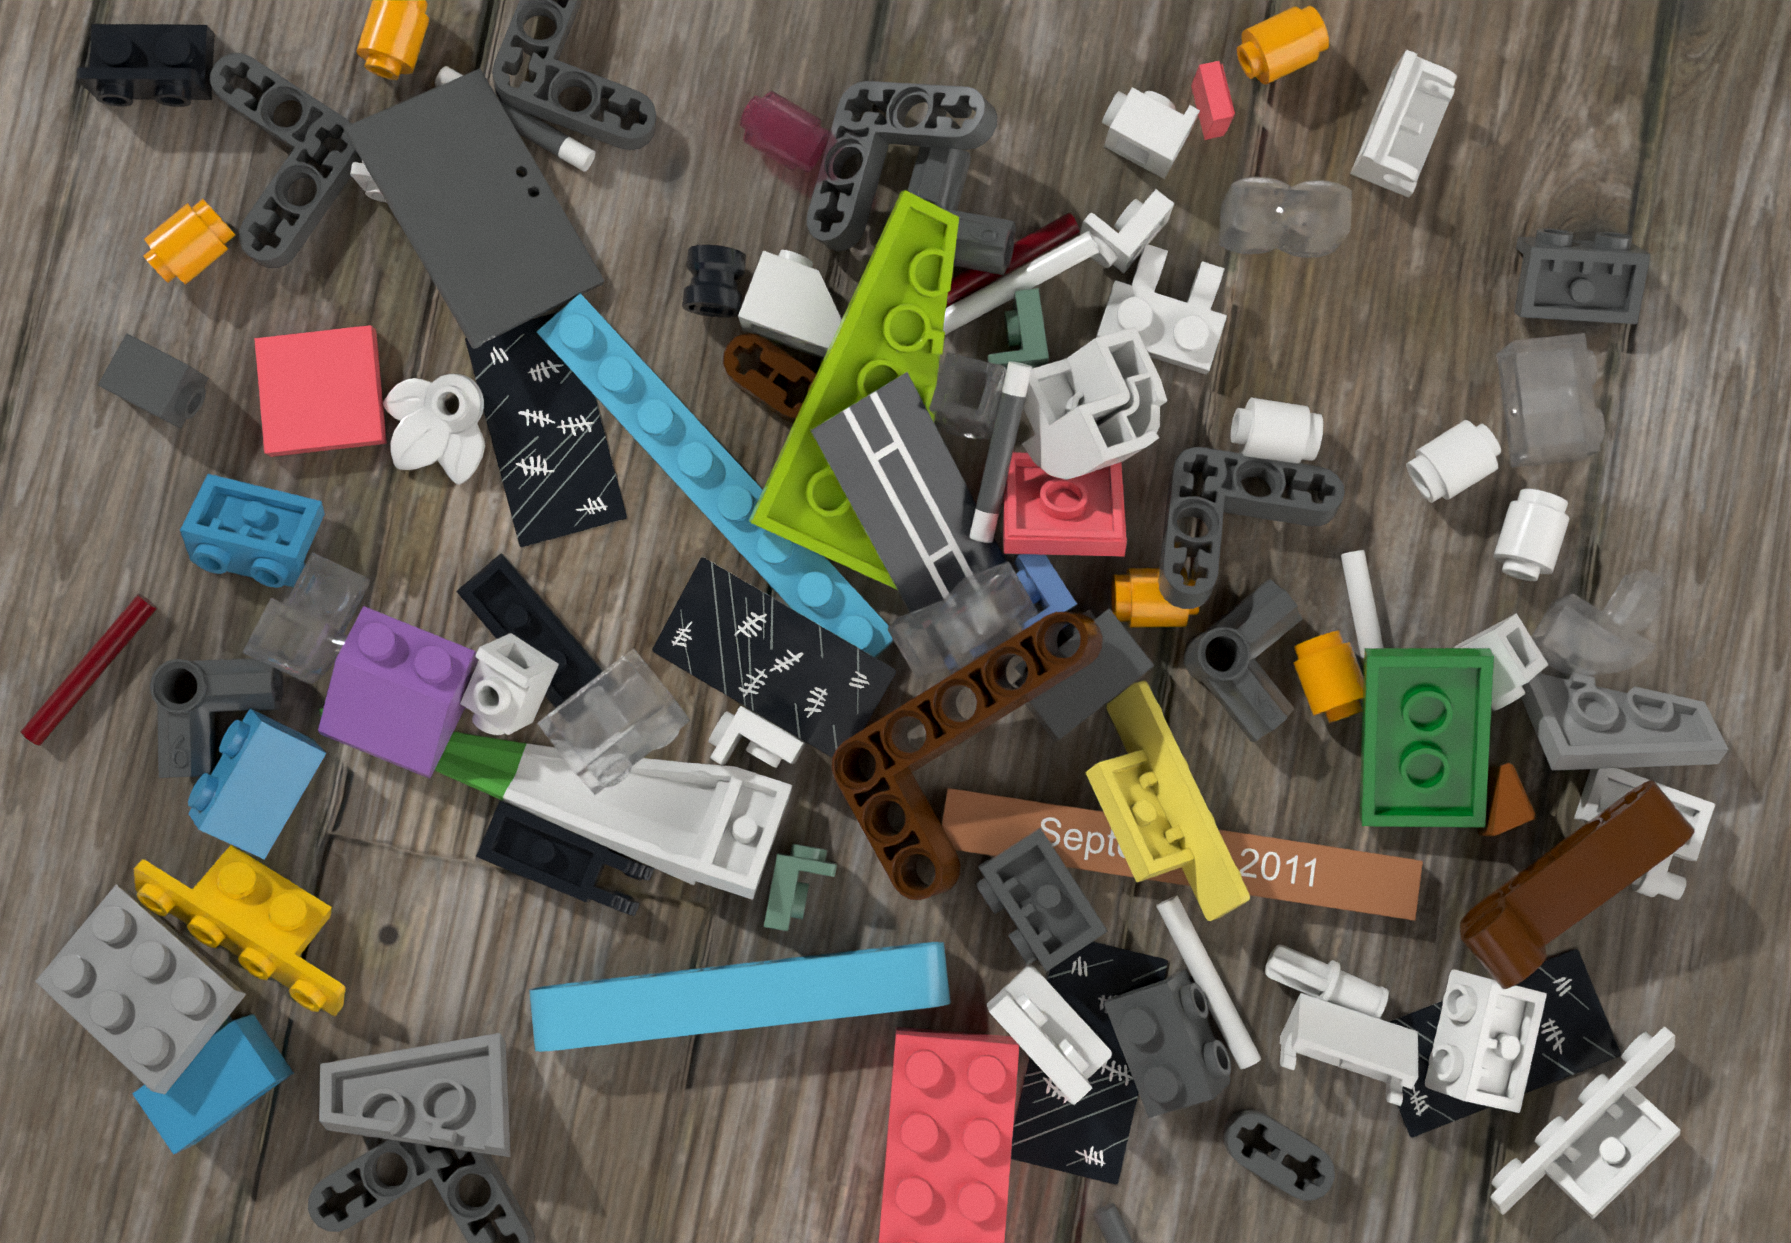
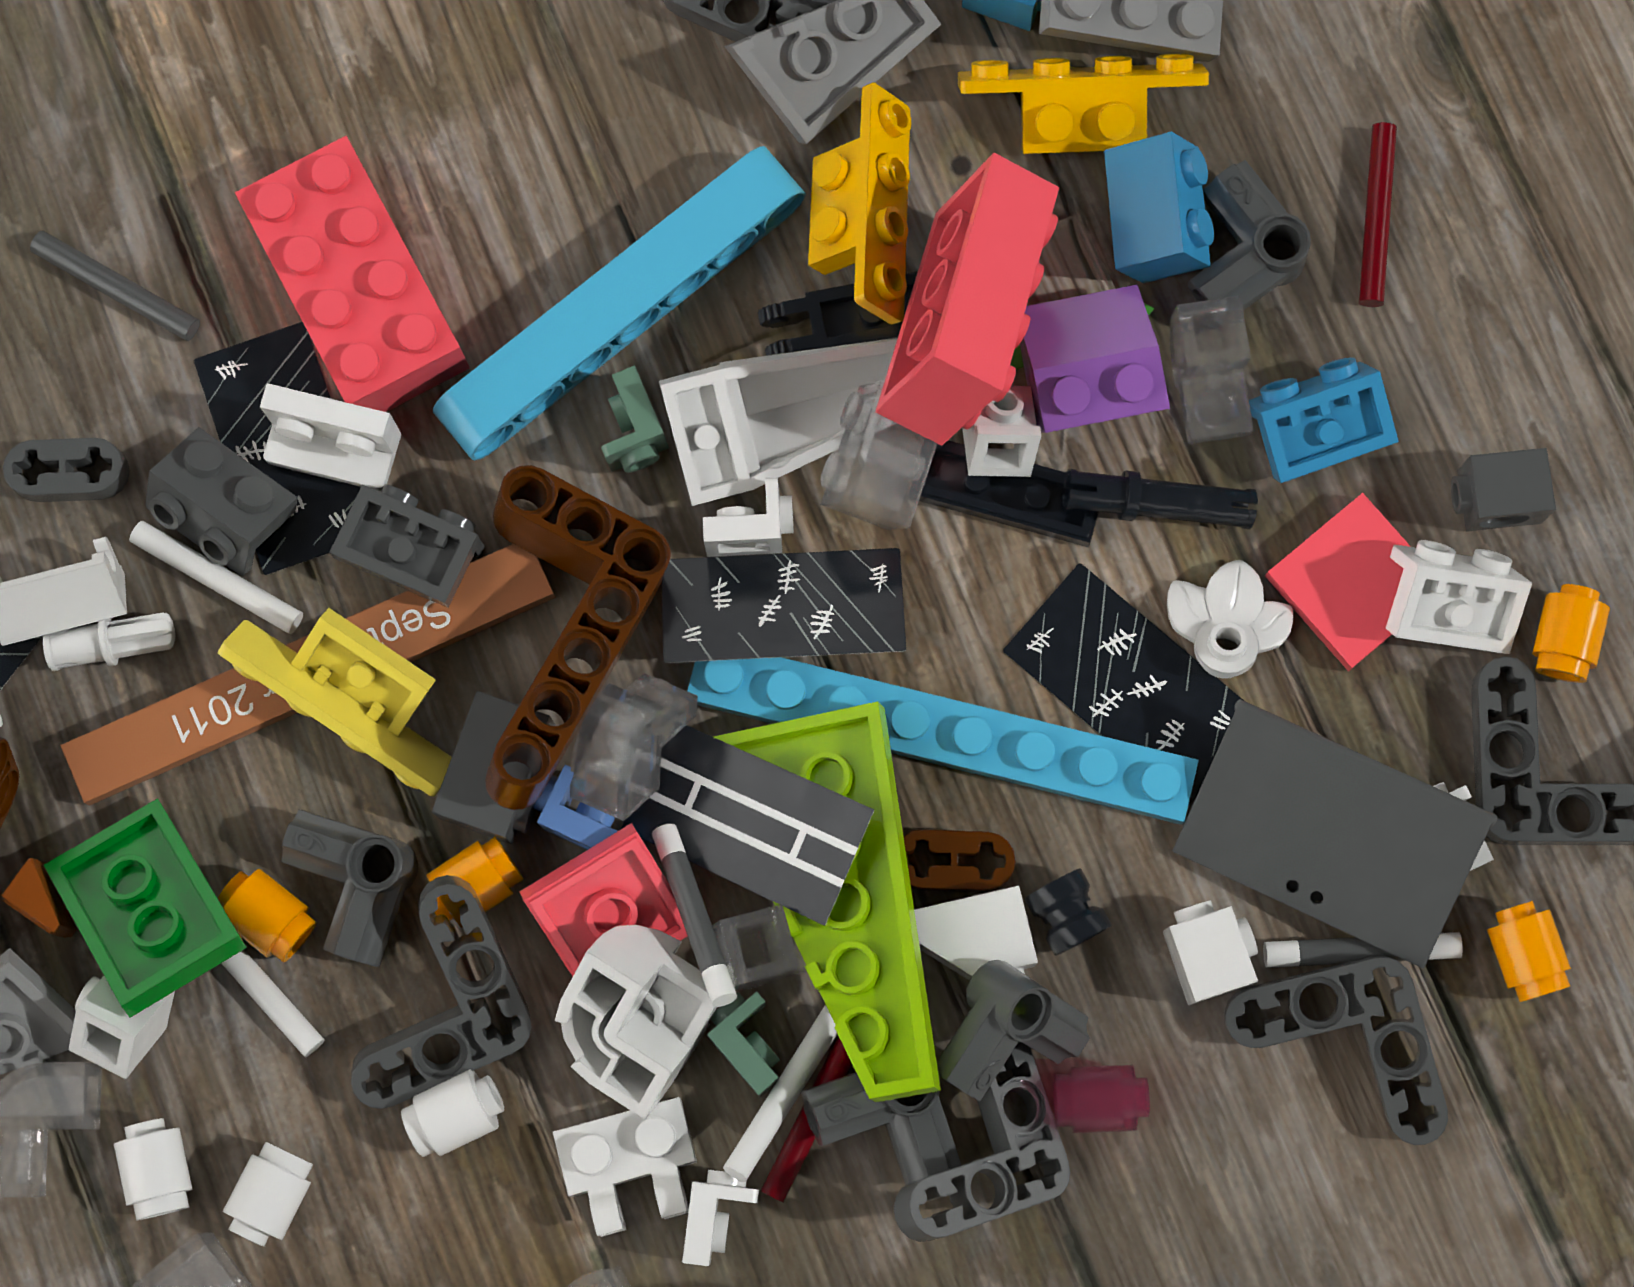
camera: 150 degrees right, 5 degrees down
none -> yellow bracket [808,82,912,325]
none -> coral brick [875,152,1059,446]
none -> dark grey piece [937,960,1090,1102]
none -> black pin [1062,469,1258,530]
none -> white brick [1163,900,1258,1006]
none -> white bracket [1386,540,1532,654]

